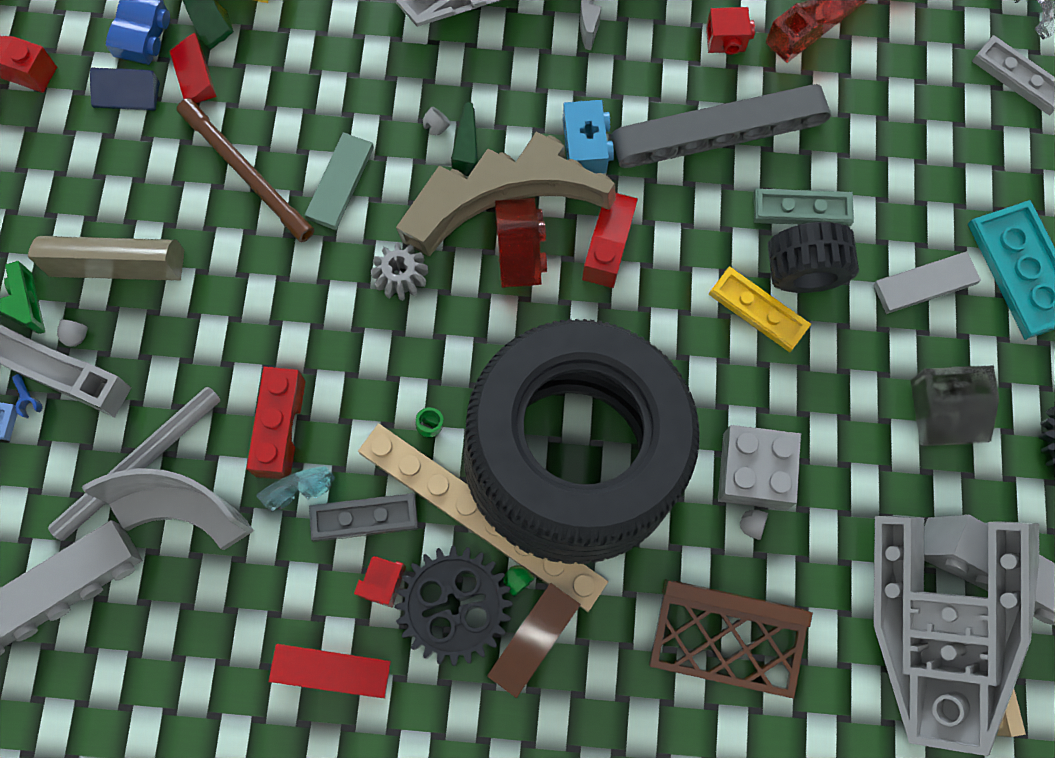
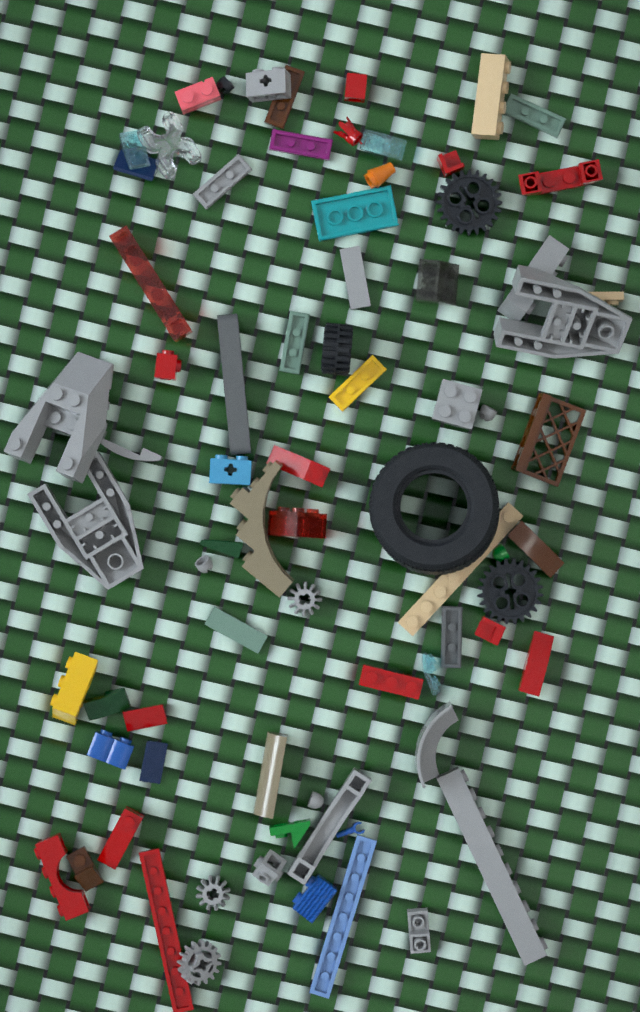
camera: 75 degrees left, 15 degrees up
light grey axle [48,387,220,541] -> none
reddish brown piece [177,98,314,243] -> none
green hinge [415,407,443,438] -> none

